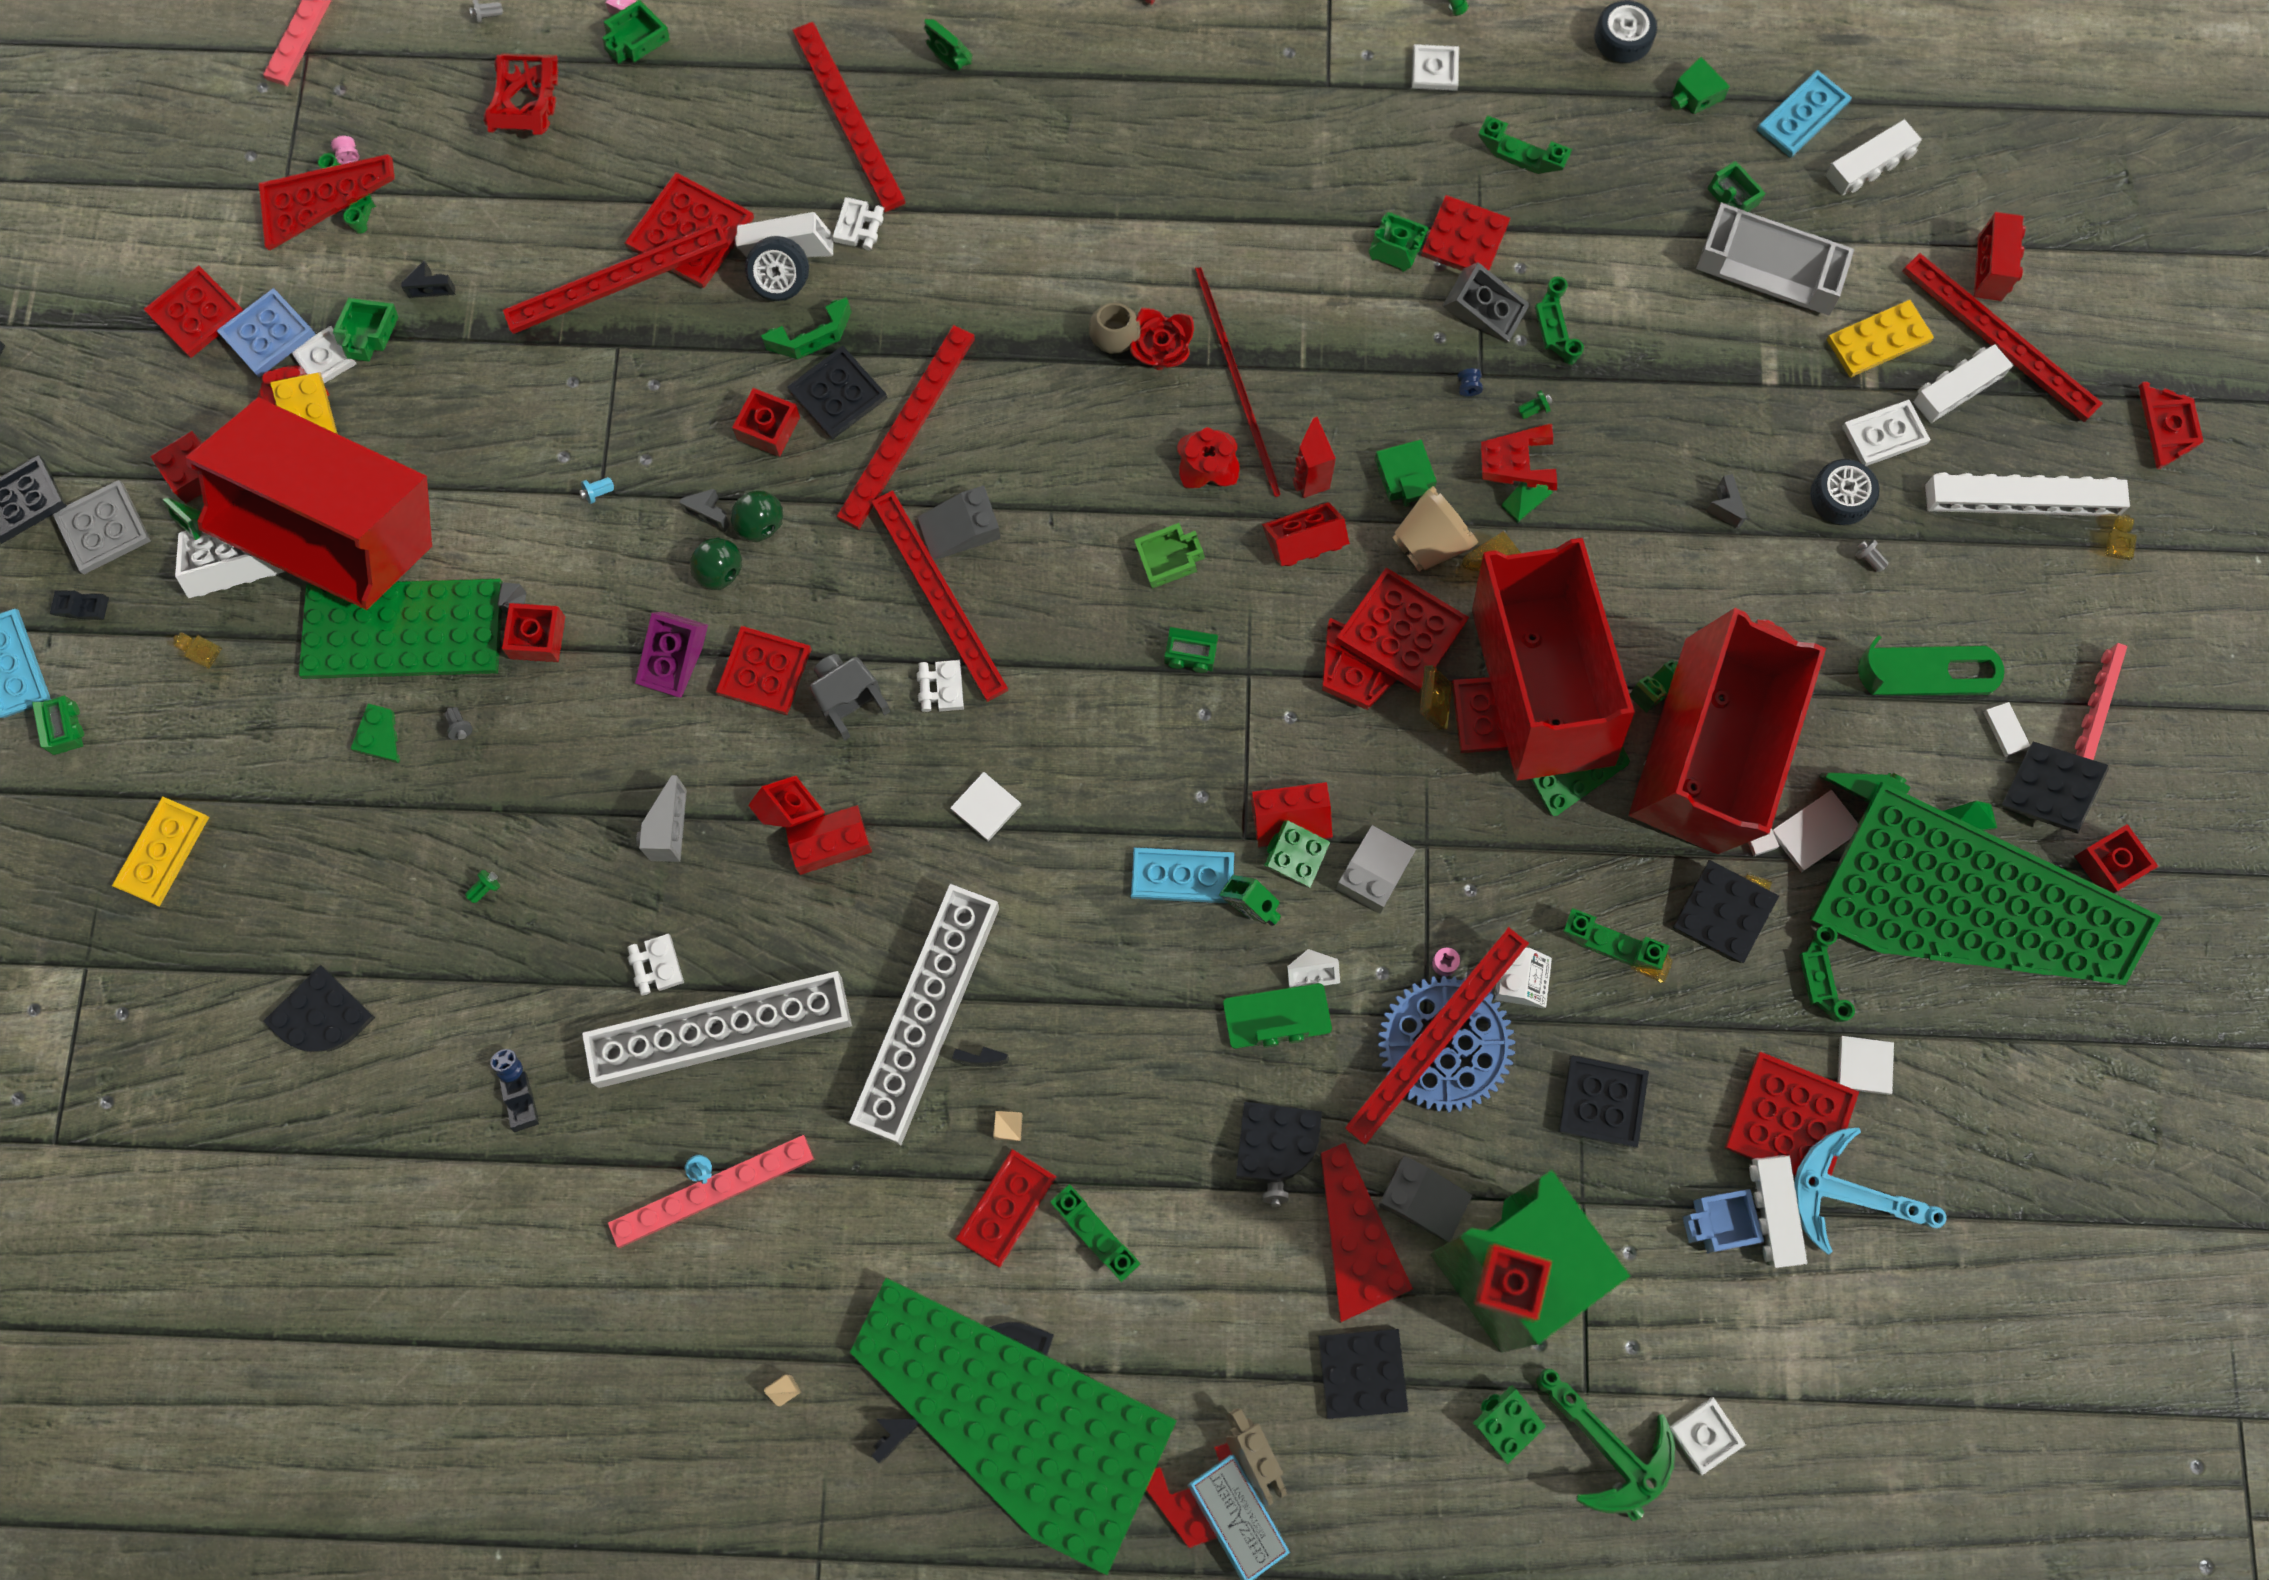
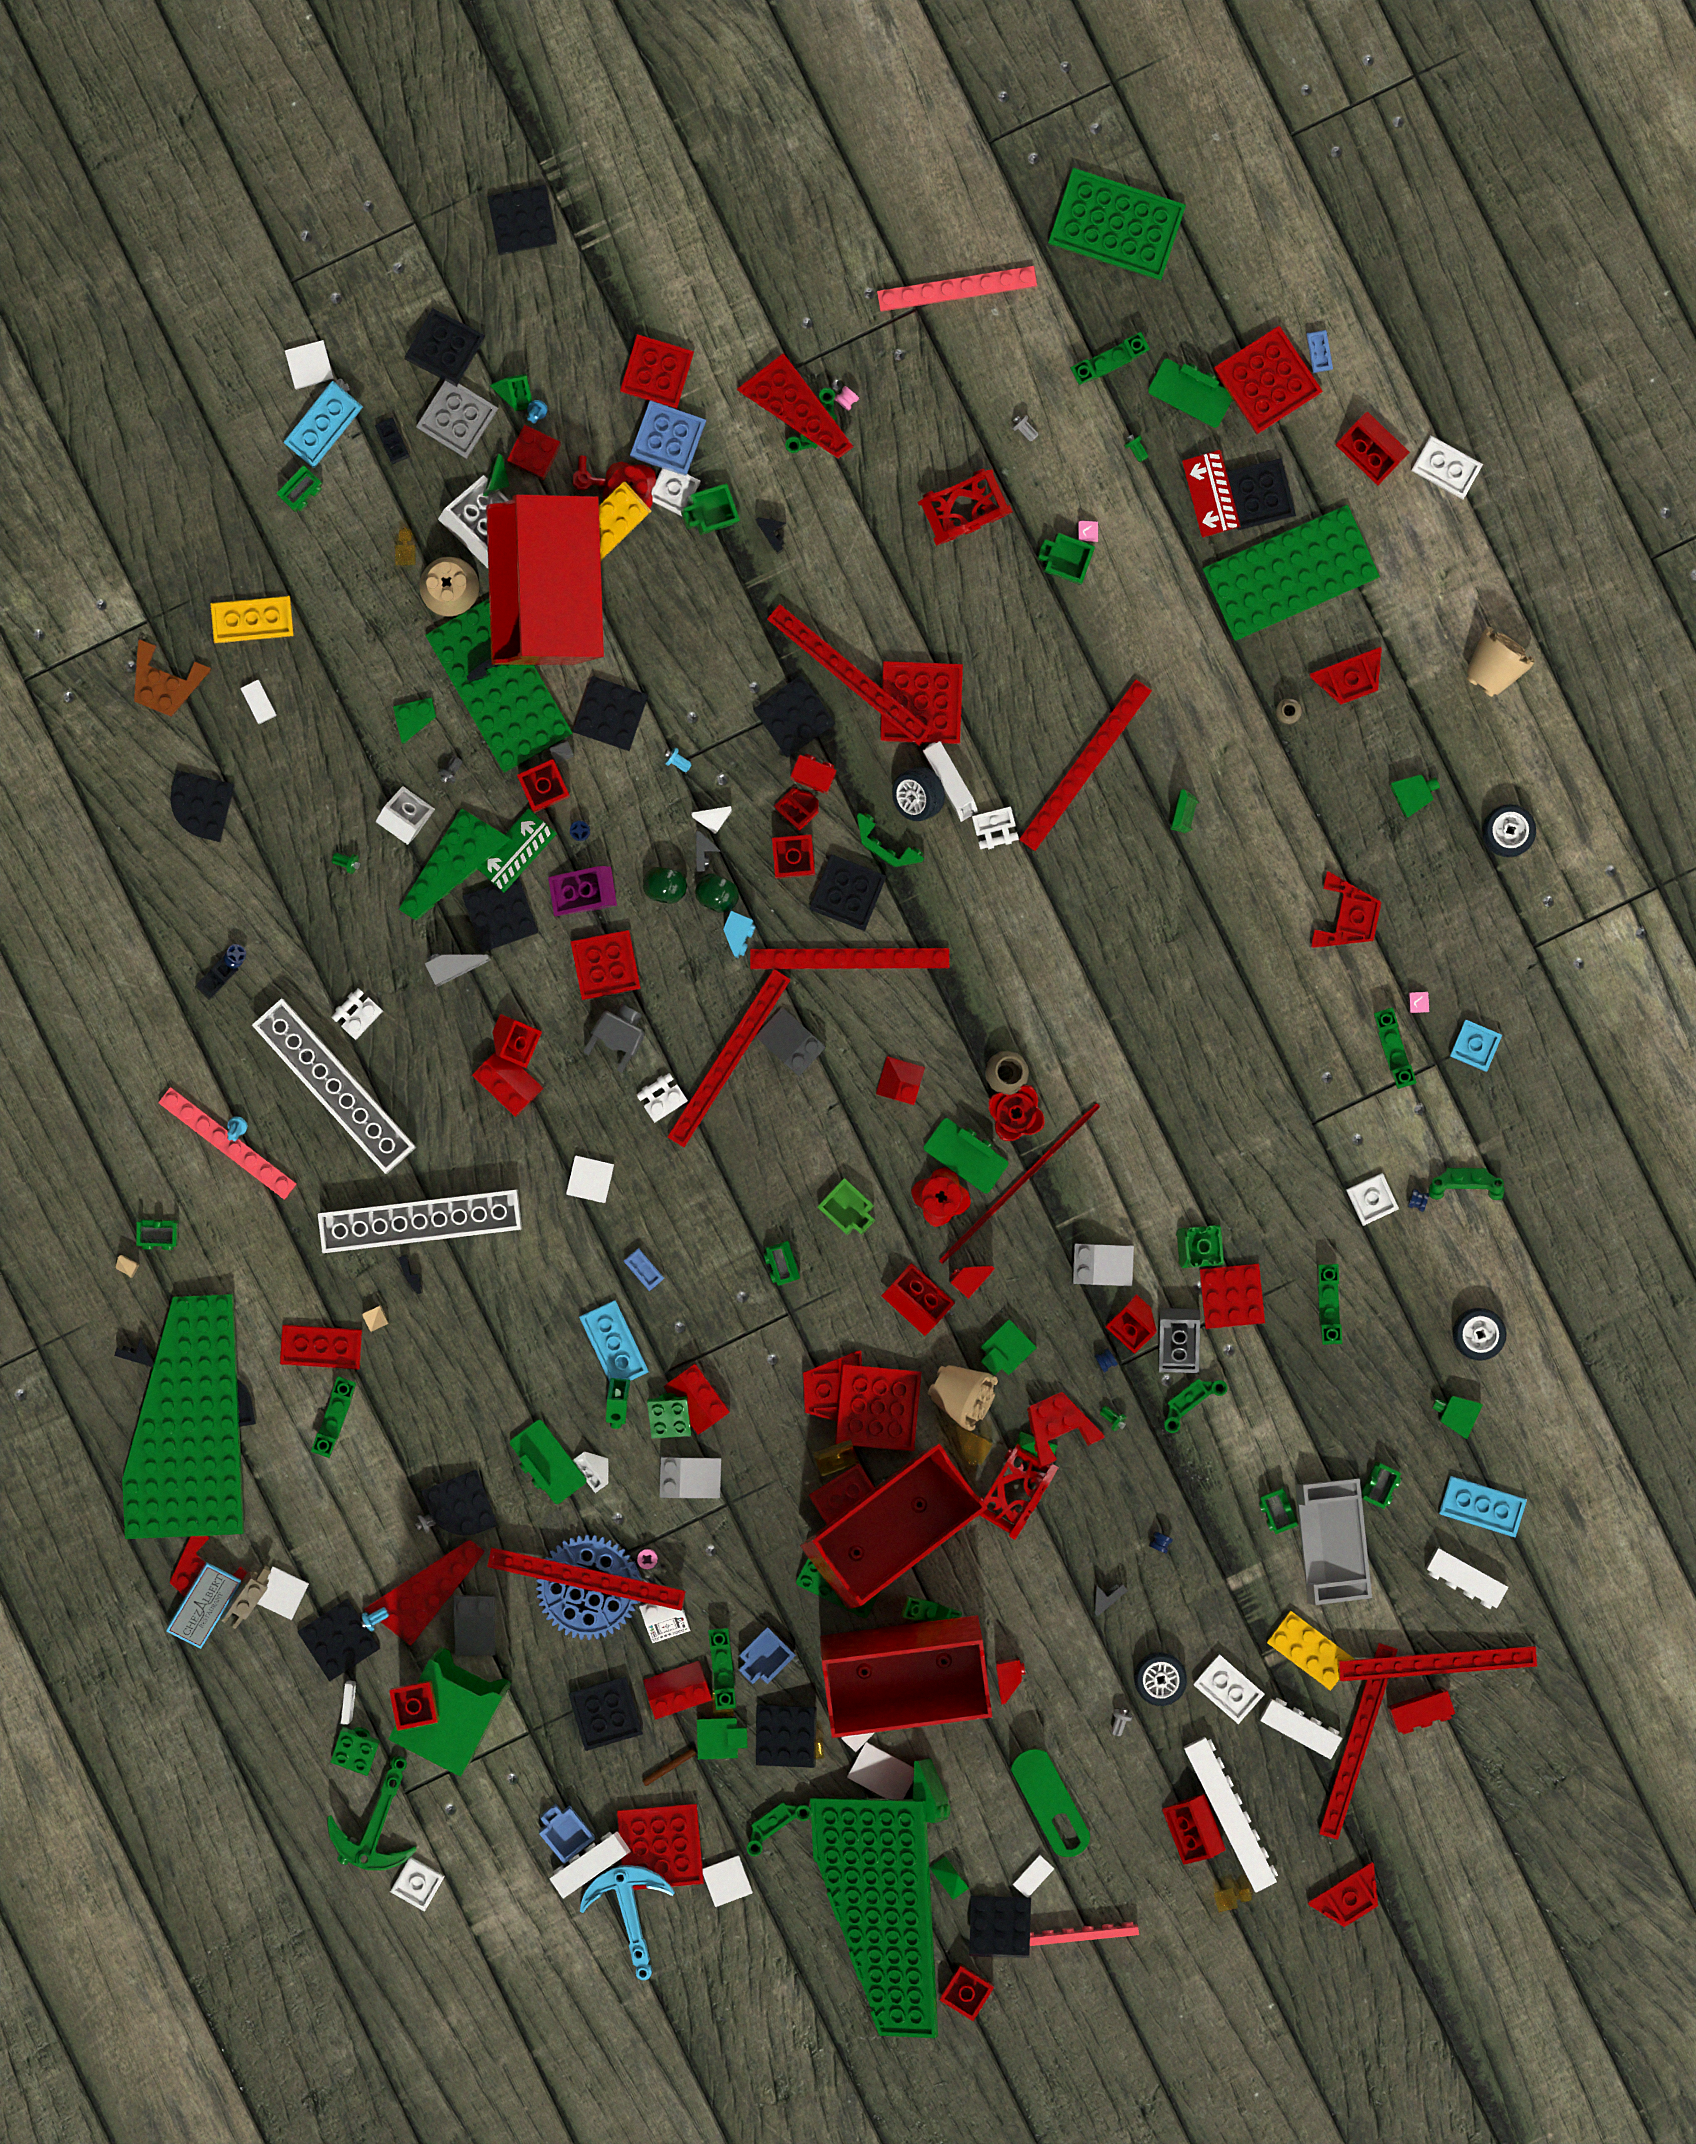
camera: 60 degrees right, 15 degrees up
none -> dark orange wing [134,639,212,717]
none -> green window [136,1219,179,1250]
none -> white tile [240,680,277,724]
none -> white tile [257,1566,309,1620]
none -> white tile [341,1680,356,1724]
none -> medium azure piece [361,1607,389,1631]
none -> white slope [376,786,435,845]
none -> green wing [398,809,512,921]
none -> tan cone [419,557,479,616]
none -> black plate [462,877,538,953]
none -> black slope [467,659,501,682]
none -> green tile [478,808,557,893]
none -> green slope [489,374,532,411]
none -> dark azure piece [527,400,548,423]
none -> dark blue wheel [570,821,590,841]
none -> black plate [573,676,649,752]
none -> medium blue plate [624,1248,664,1291]
none -> reddish brown bar [642,1748,696,1786]
none -> red slope [643,1660,713,1720]
none -> white slope [692,806,732,834]
none -> green piece [697,1717,748,1760]
none -> medium azure slope [723,911,755,958]
none -> medium blue piece [738,1627,796,1684]
none -> black plate [753,675,836,758]
none -> red slope [774,788,819,831]
none -> red brick [790,753,837,795]
none -> red slope [876,1056,925,1106]
none -> green bracket [924,1118,1009,1194]
none -> red fence [977,1444,1059,1540]
none -> light grey slope [1072,1244,1134,1286]
none -> red slope [1106,1294,1157,1354]
none -> dark blue wheel [1149,1531,1173,1554]
none -> red slope [1162,1794,1226,1865]
none -> green window [1259,1487,1298,1535]
none -> red plate [1338,1646,1537,1681]
none -> dark blue wheel [1408,1189,1429,1212]

